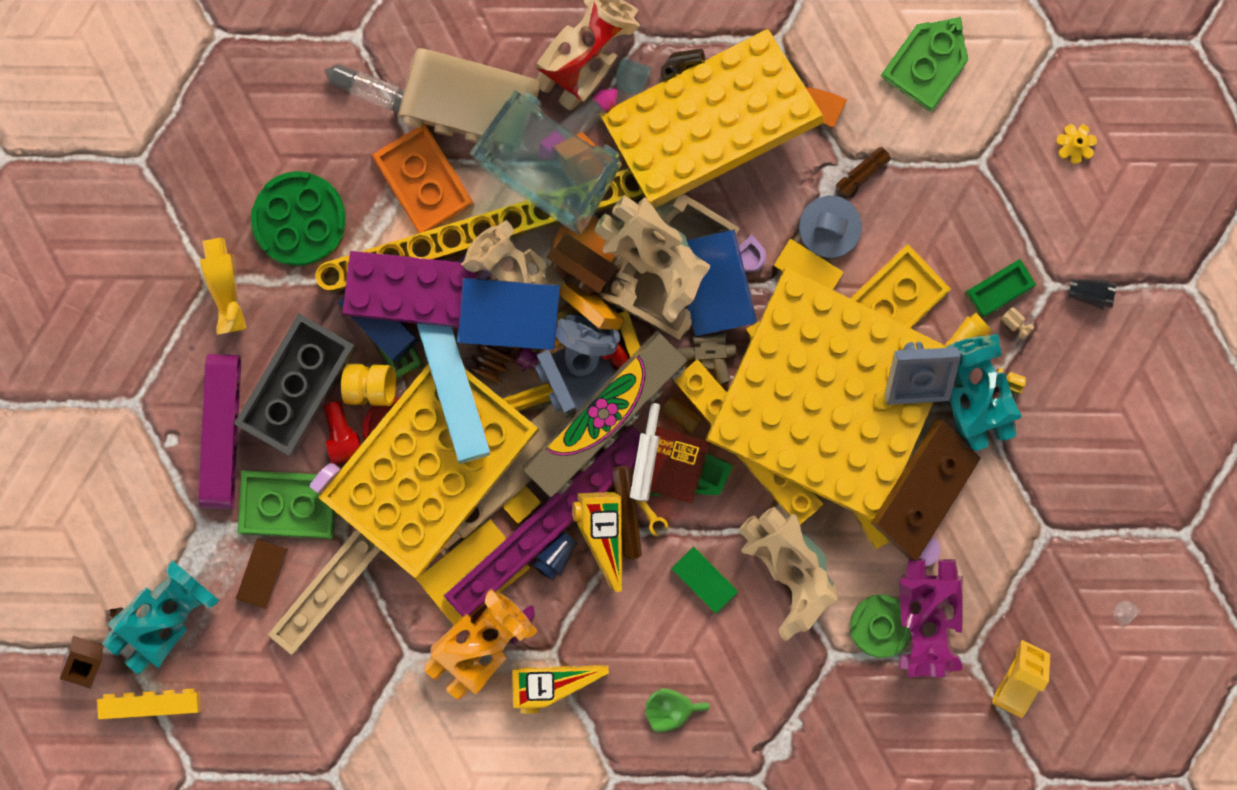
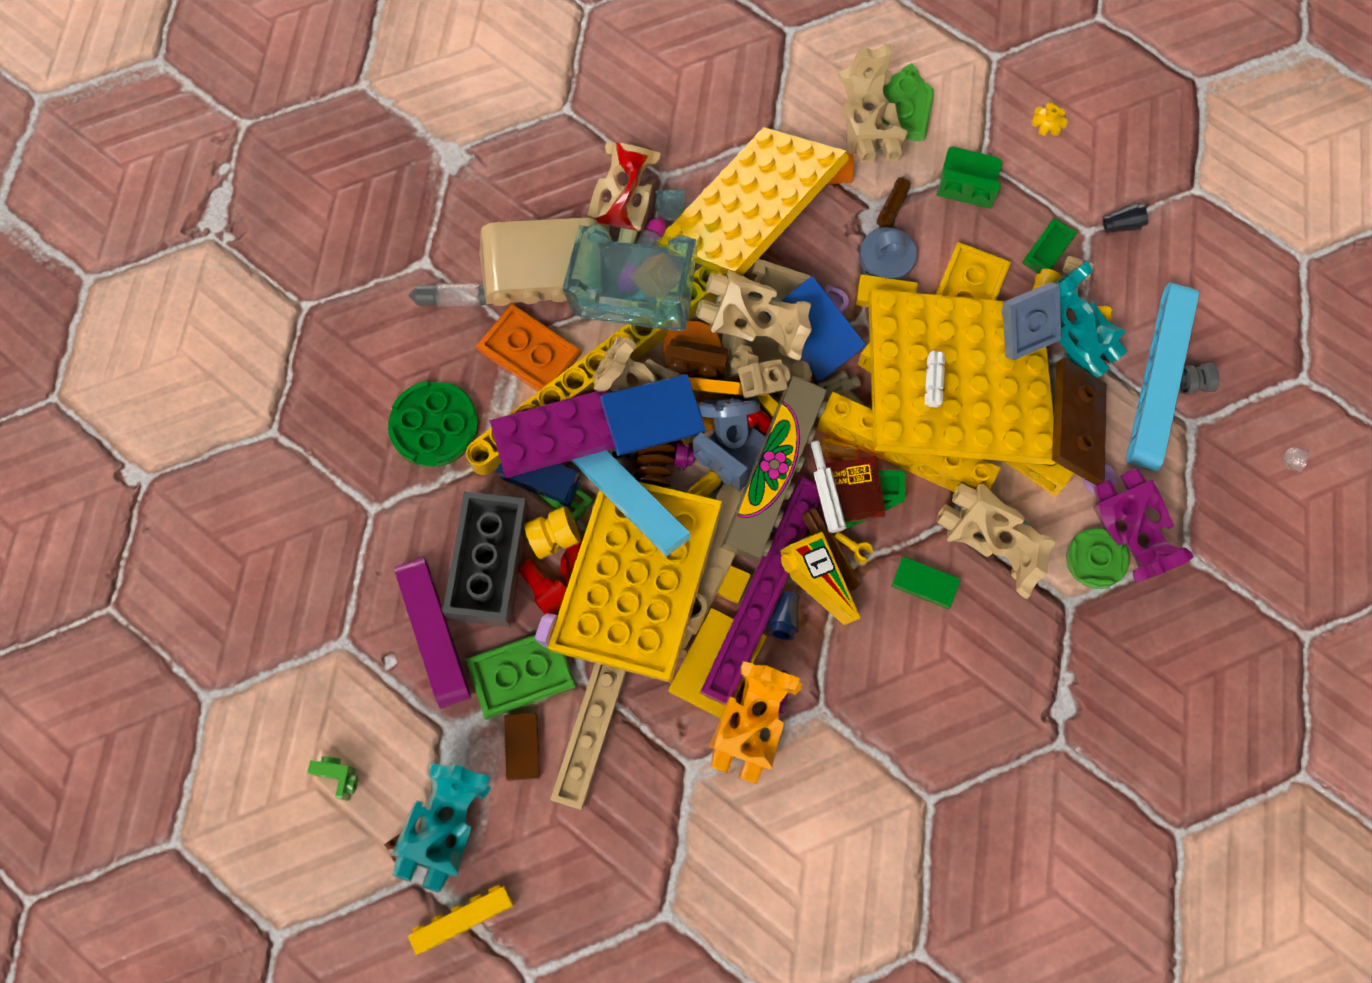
camera: 25 degrees left, 15 degrees down
reddish brown brick [60,636,103,689] -> none
yellow hips [199,238,247,335] -> none
slope [512,665,609,714] -> none
bright green piece [645,688,709,733] -> none
dark brown arm [661,48,705,80] -> none
yellow tile [992,640,1050,718] -> none
none -> bright green bracket [307,756,358,801]
none -> tan brick [738,359,790,399]
none -> tan hips [838,44,907,162]
none -> white axle [925,350,945,408]
none -> green bracket [936,147,1002,209]
none -> medium azure beam [1126,282,1199,472]
none -> dark grey wheel [1179,363,1220,395]

